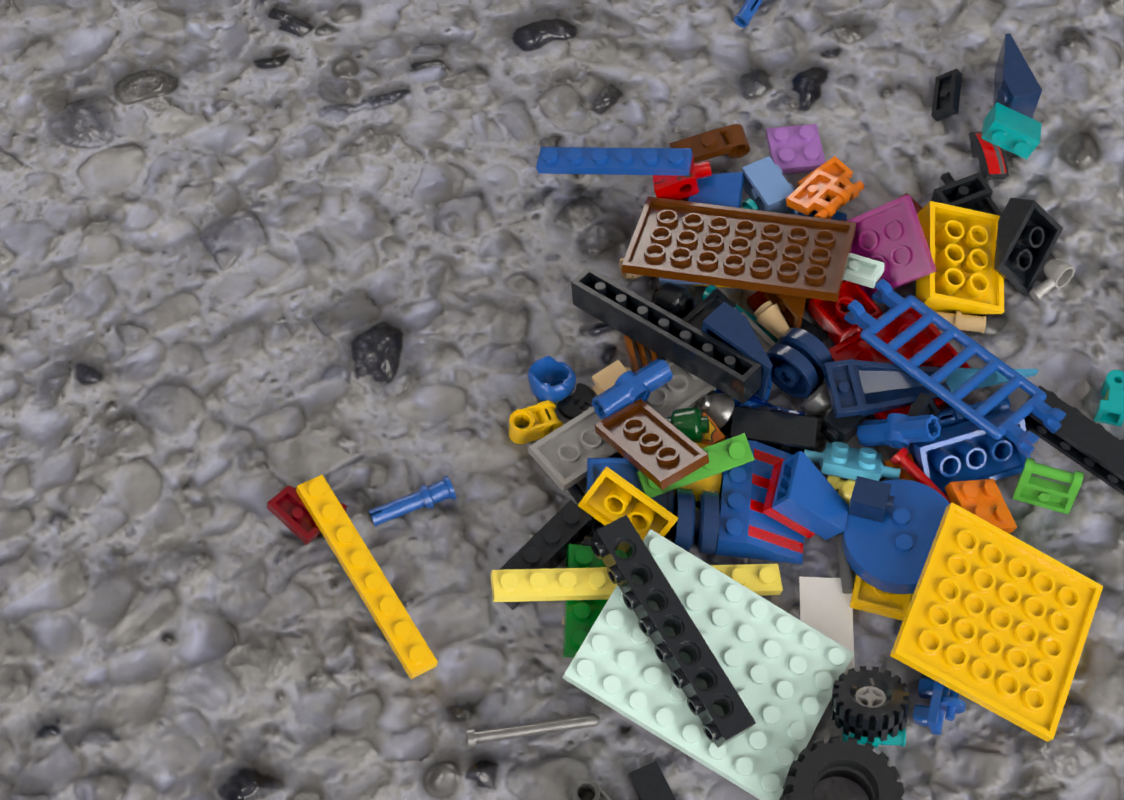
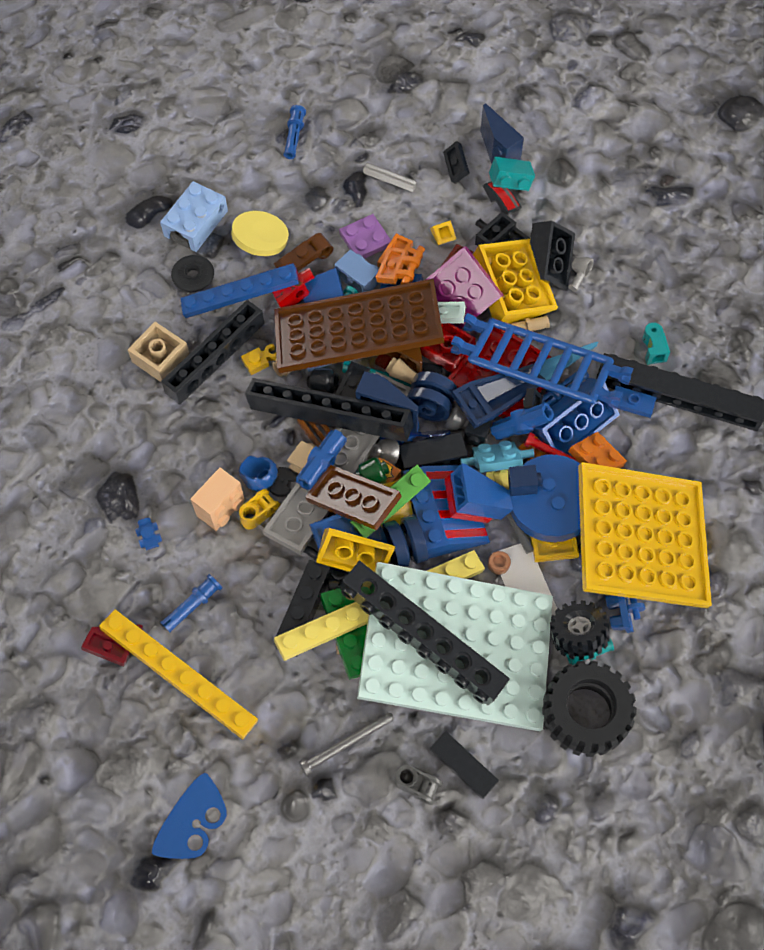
camera: 20 degrees left, 5 degrees up
bright green plate [1012,457,1084,515] -> none
none -> tan brick [128,322,190,382]
none -> blue piece [135,518,162,551]
none -> blue piece [152,773,227,859]
none -> light blue piece [160,181,228,252]
none -> black brick [161,300,265,405]
none -> black wheel [171,255,214,292]
none -> light nougat brick [190,468,245,531]
none -> light yellow piece [231,211,289,256]
none -> yellow plate [241,344,277,376]
none -> light grey axle [363,163,417,192]
none -> yellow slope [430,220,456,245]
none -> nougat tile [488,551,511,575]
none -> blue plate [614,386,657,418]

